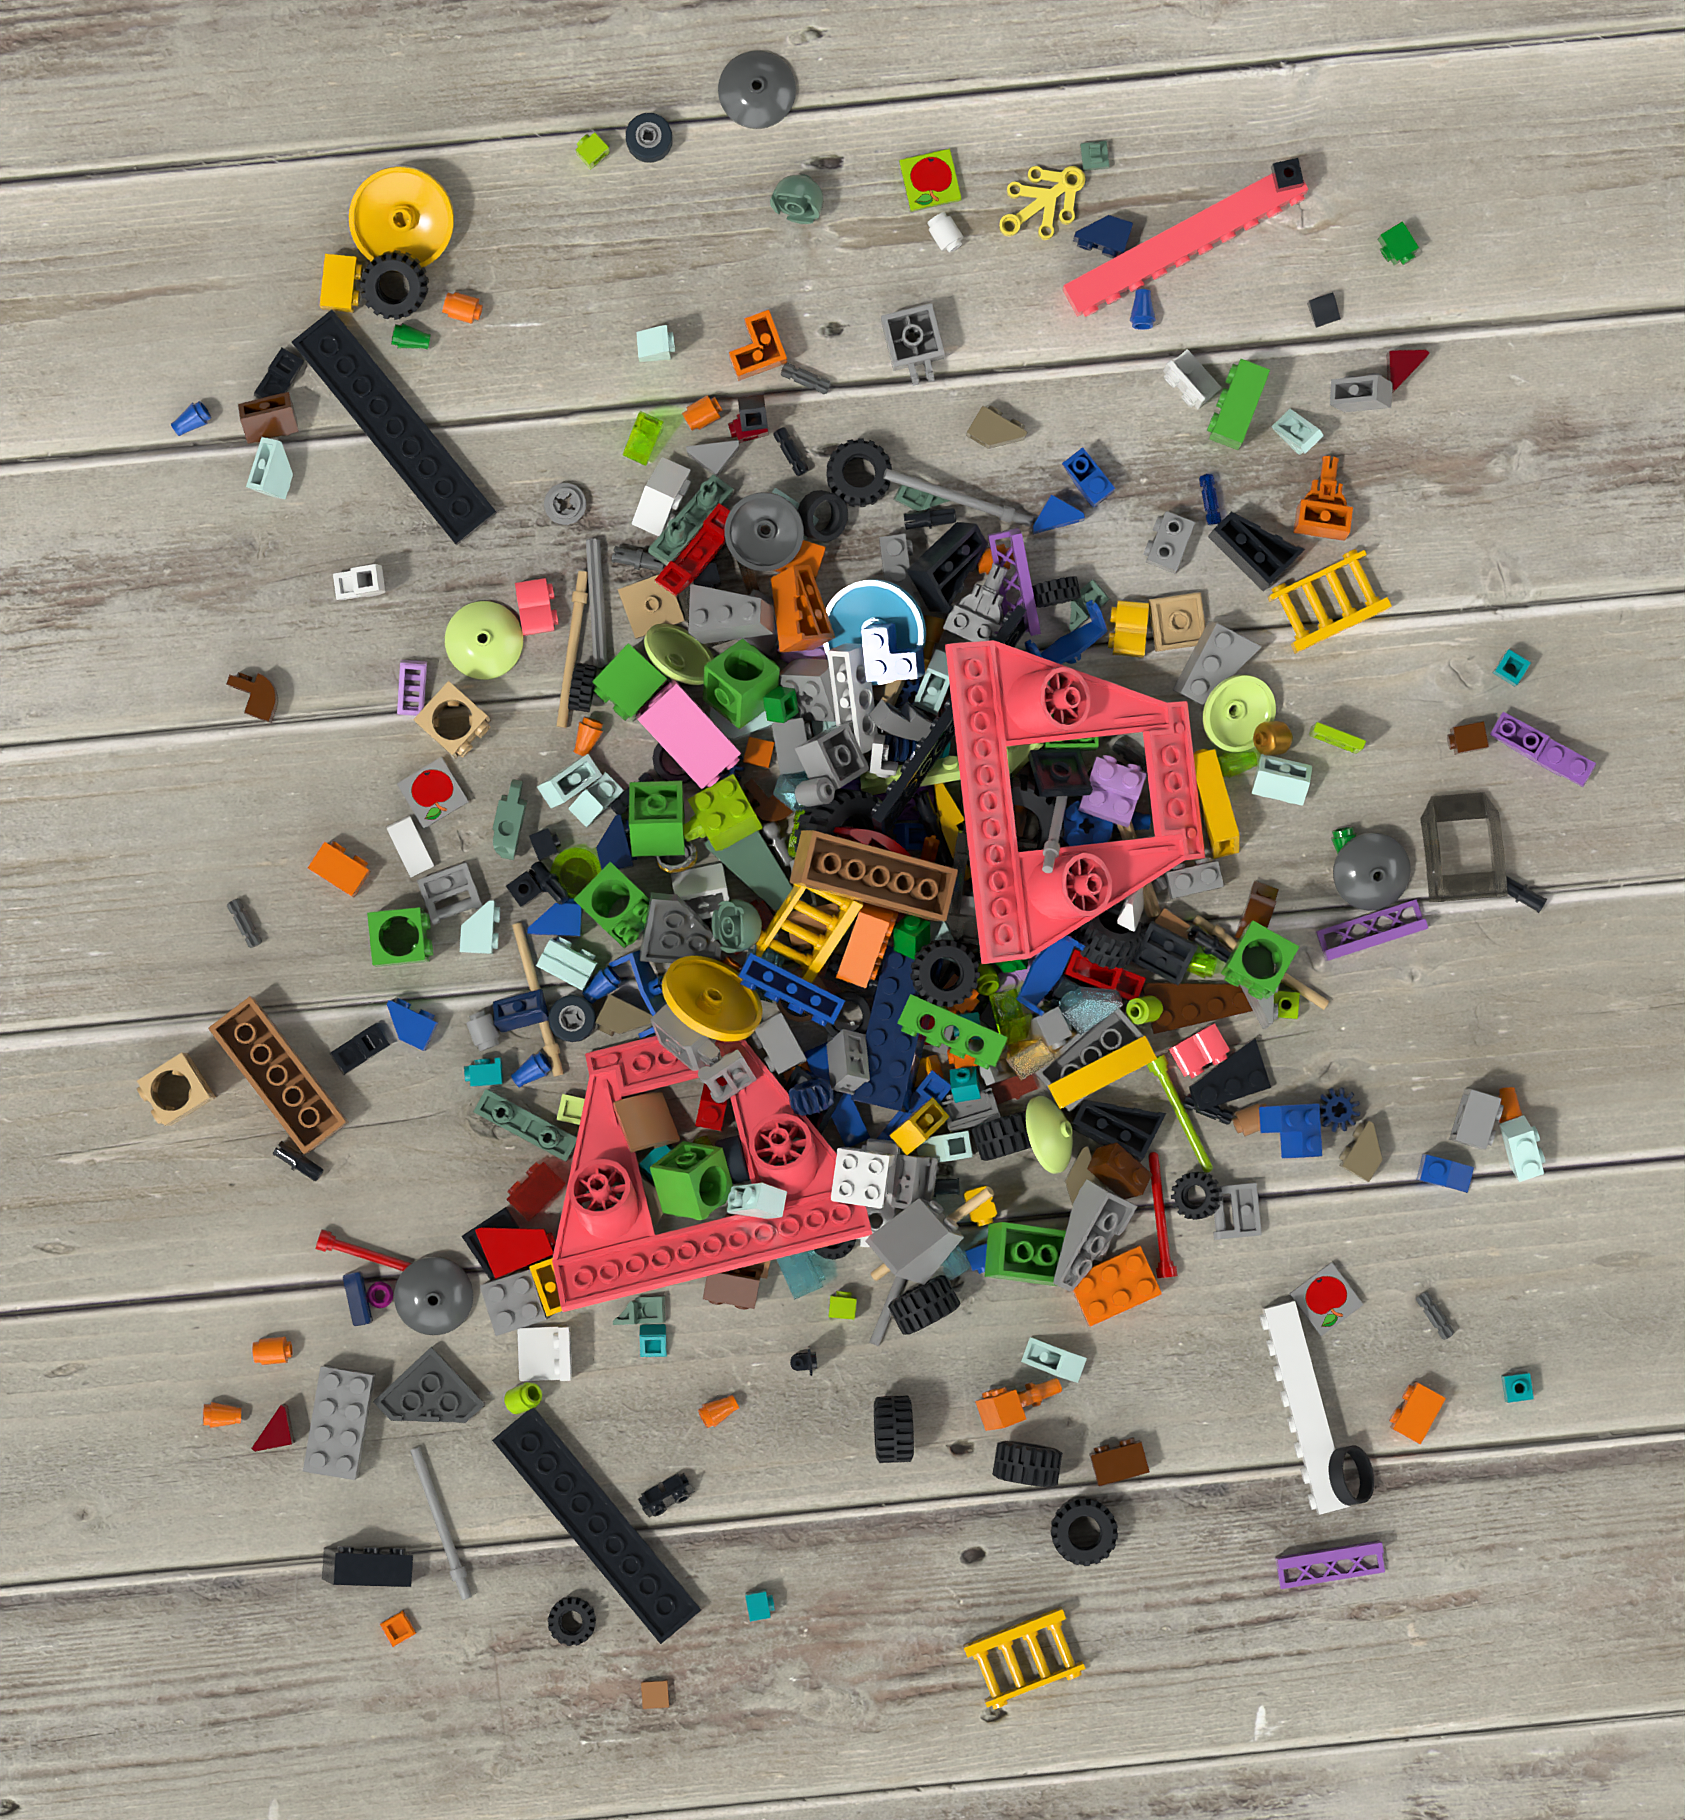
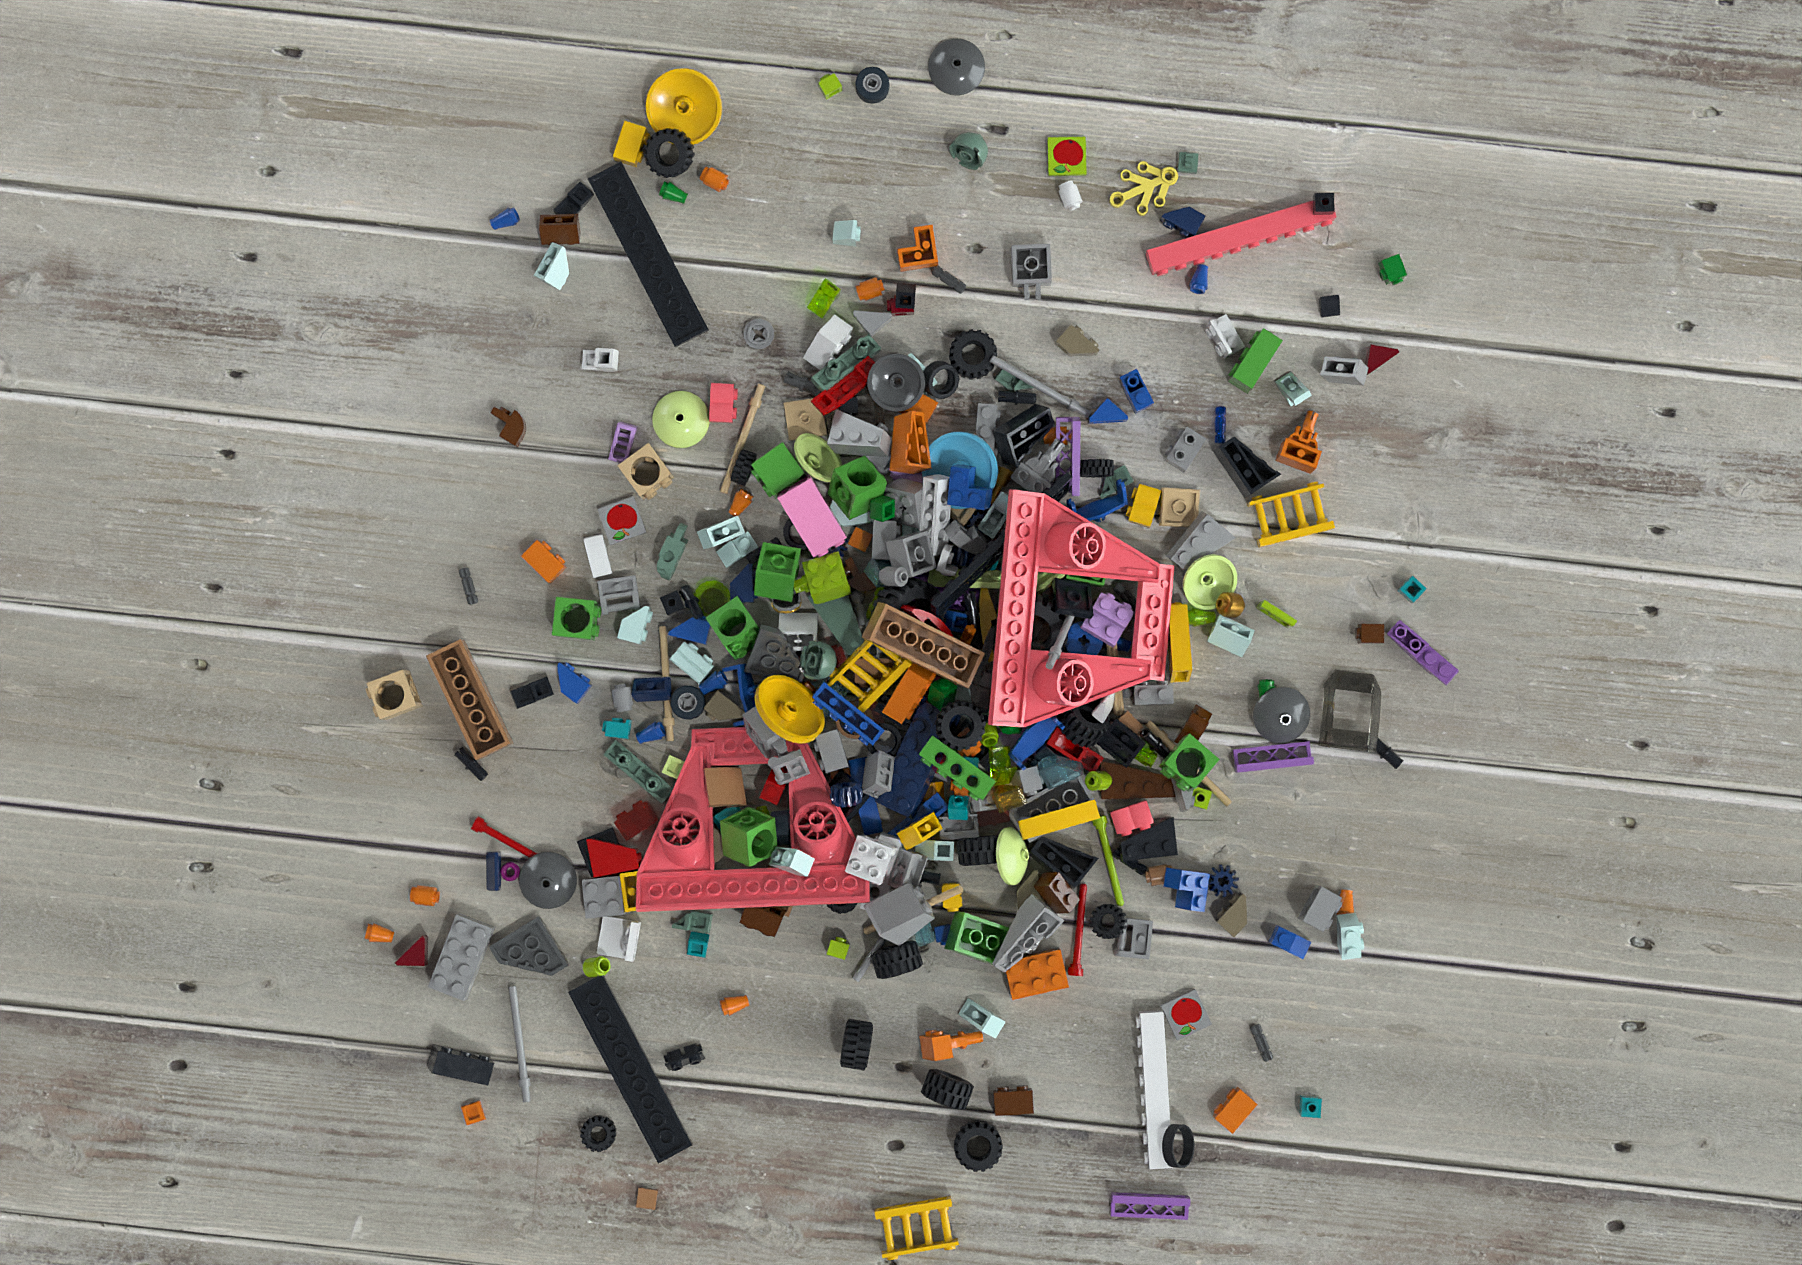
camera: 20 degrees right, 0 degrees up
black plate [529,828,561,861] -> none
light grey axle [586,538,608,668] -> none
teal plate [745,1589,775,1622] -> none
black axle [773,427,809,476] -> none
clear light blue brick [776,1250,826,1300] -> none
black hinge [790,1346,817,1376] -> none

